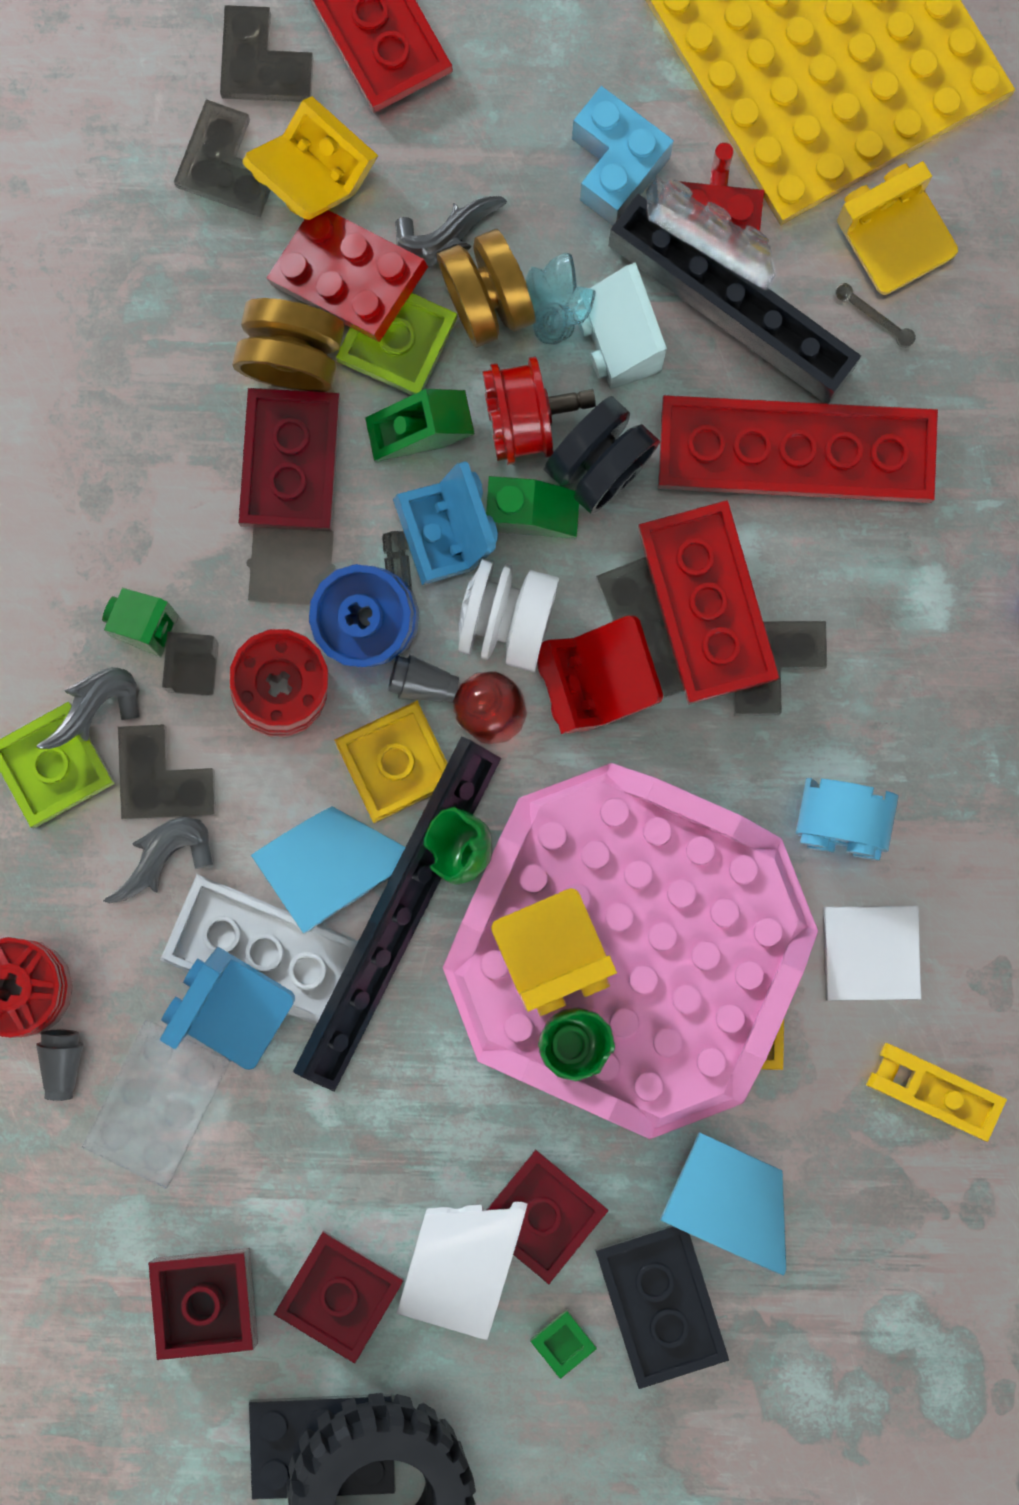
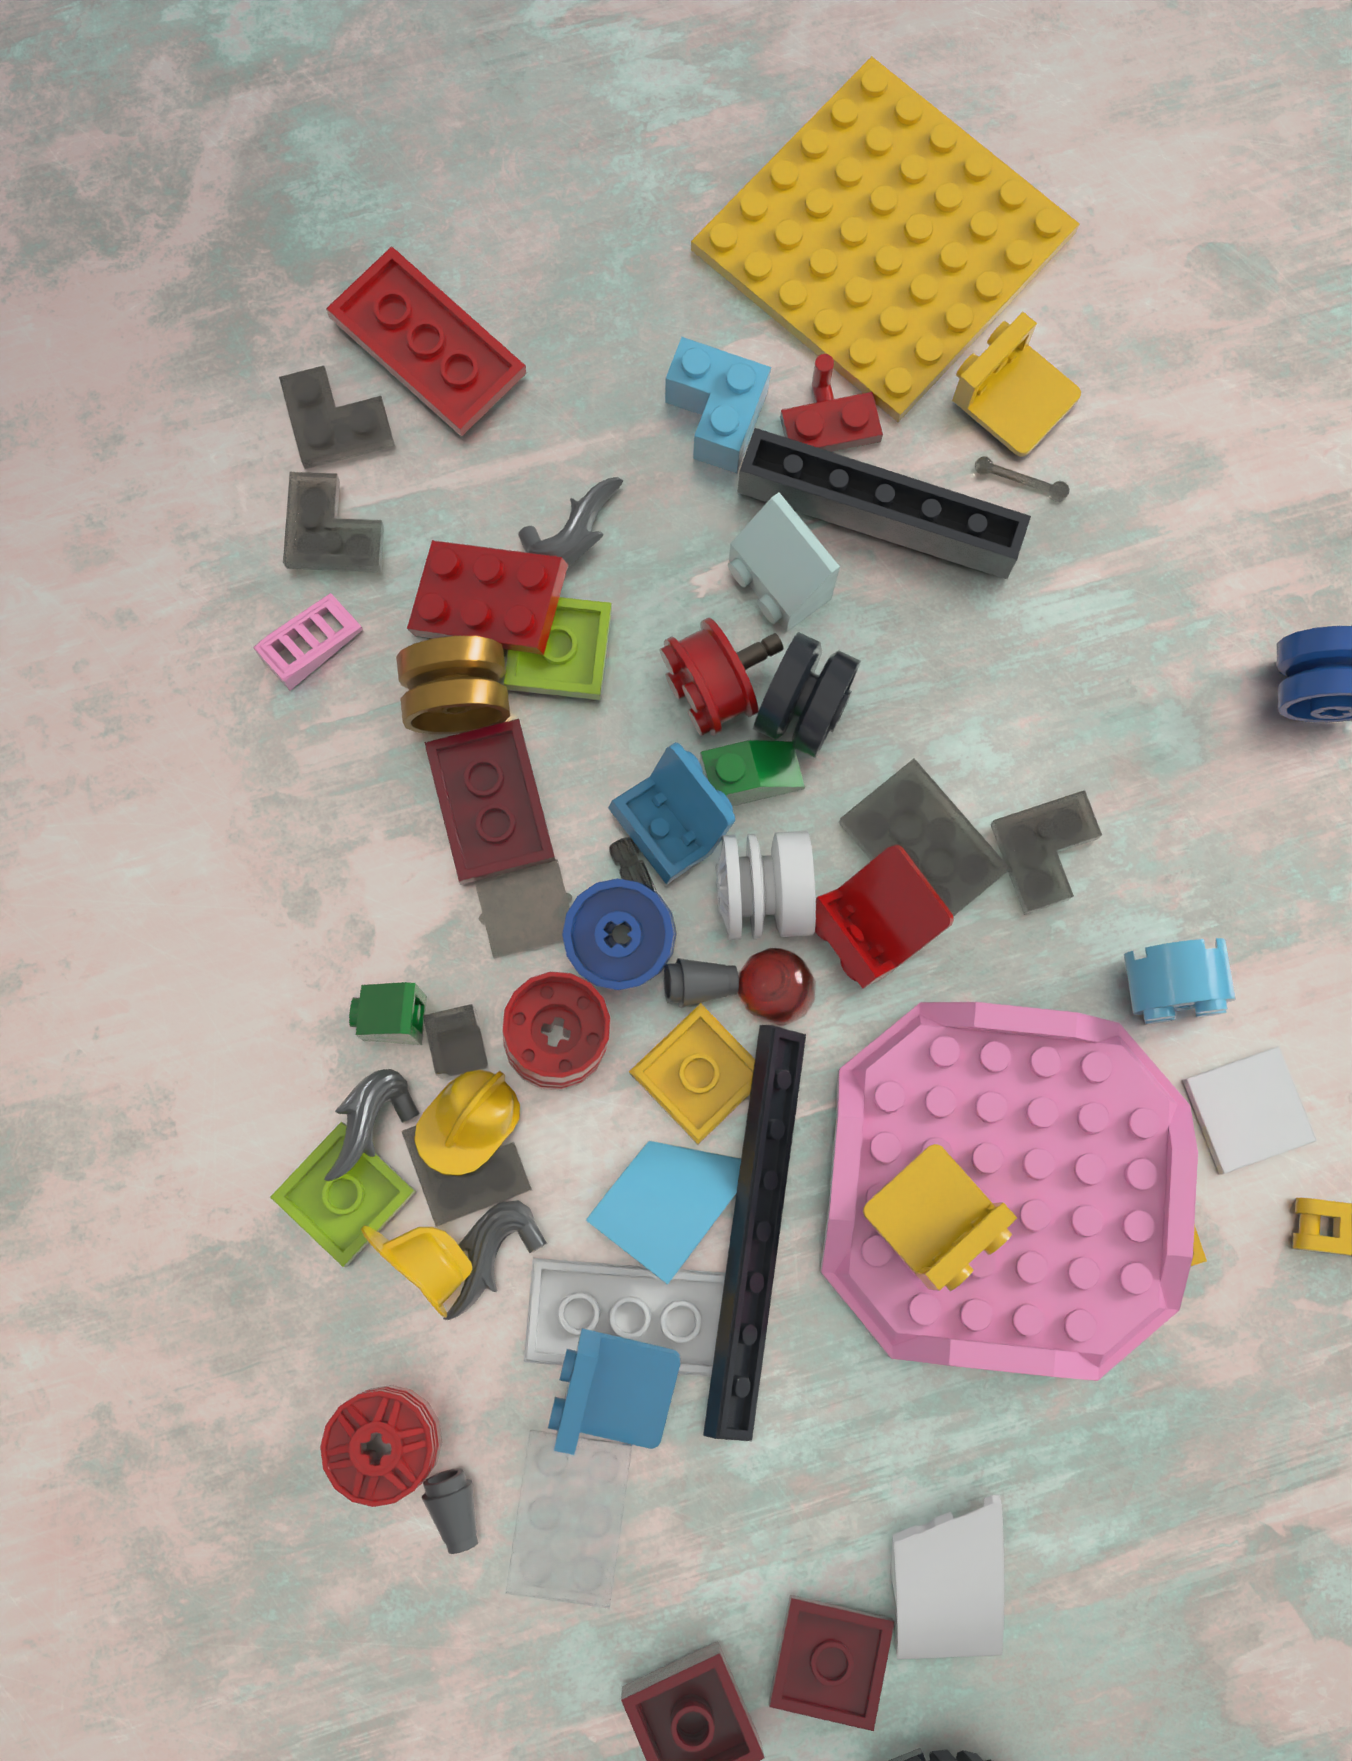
camera: 20 degrees left, 5 degrees down
yellow bracket [242,96,378,220] -> none
green slope [365,389,475,461] -> none
green hair [424,807,492,885] -> none
pearl gold wheel [437,229,536,348] -> none
dark red plate [486,1149,609,1284] -> none
clear light blue plate [525,253,596,345] -> none
green plate [530,1309,597,1379] -> none
green hair [538,1007,615,1081] -> none
black plate [595,1225,729,1389] -> none
red plate [637,500,779,705] -> none
clear plate [646,176,776,290] -> none
red plate [658,395,938,503] -> none
medium azure slope [660,1132,786,1276] -> none
none -> bright pink slope [253,593,363,691]
none -> yellow piece [361,1225,472,1318]
none -> yellow piece [414,1070,520,1176]

